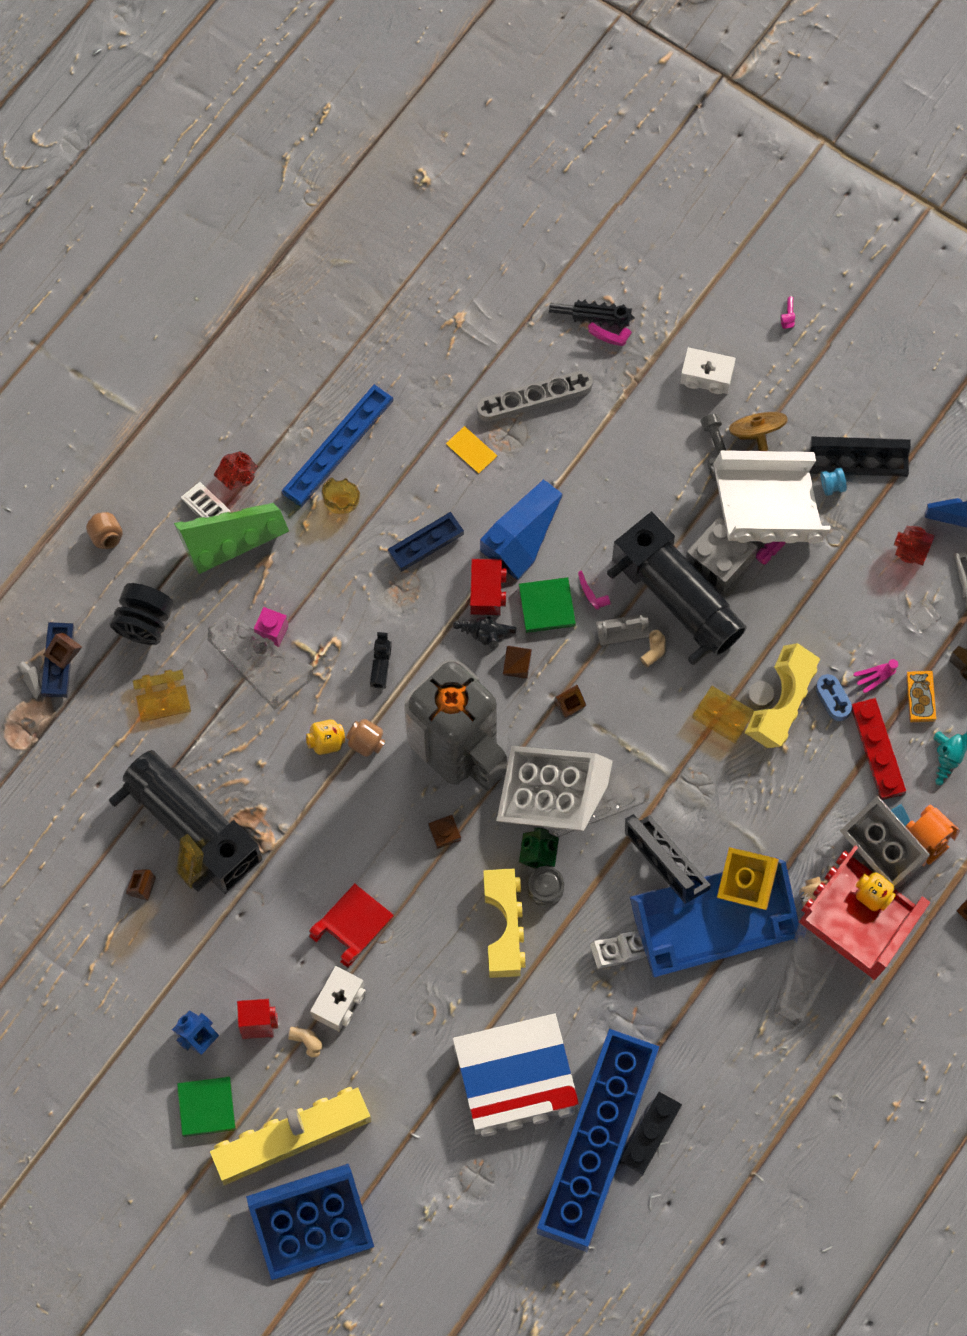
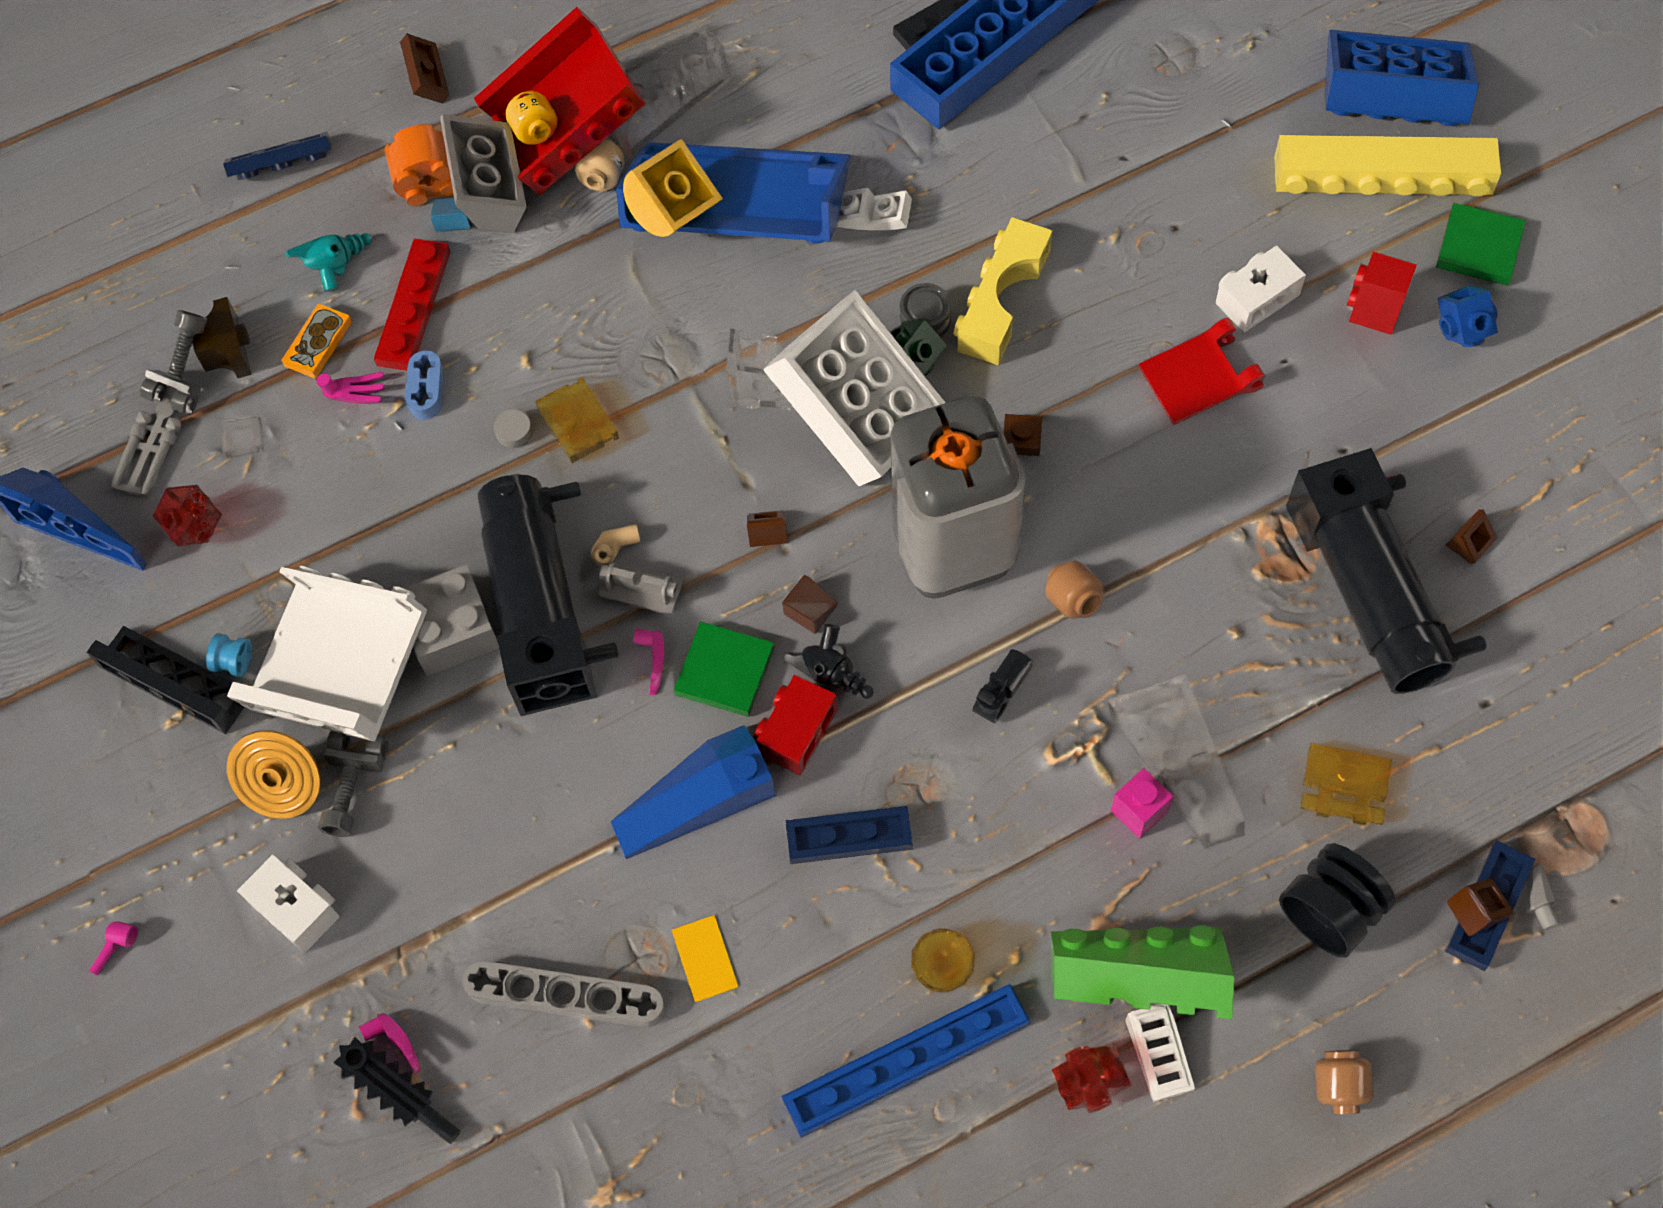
camera: 150 degrees left, 5 degrees down
clear yellow tile [176,834,204,889] -> none
light grey tile [286,1107,304,1136] -> none
tan arm [288,1027,322,1057] -> none
yellow head [306,719,345,755] -> none
panel [453,1013,579,1137] -> none
black fence [625,814,711,904] -> none
light yellow arch [745,643,820,748] -> none

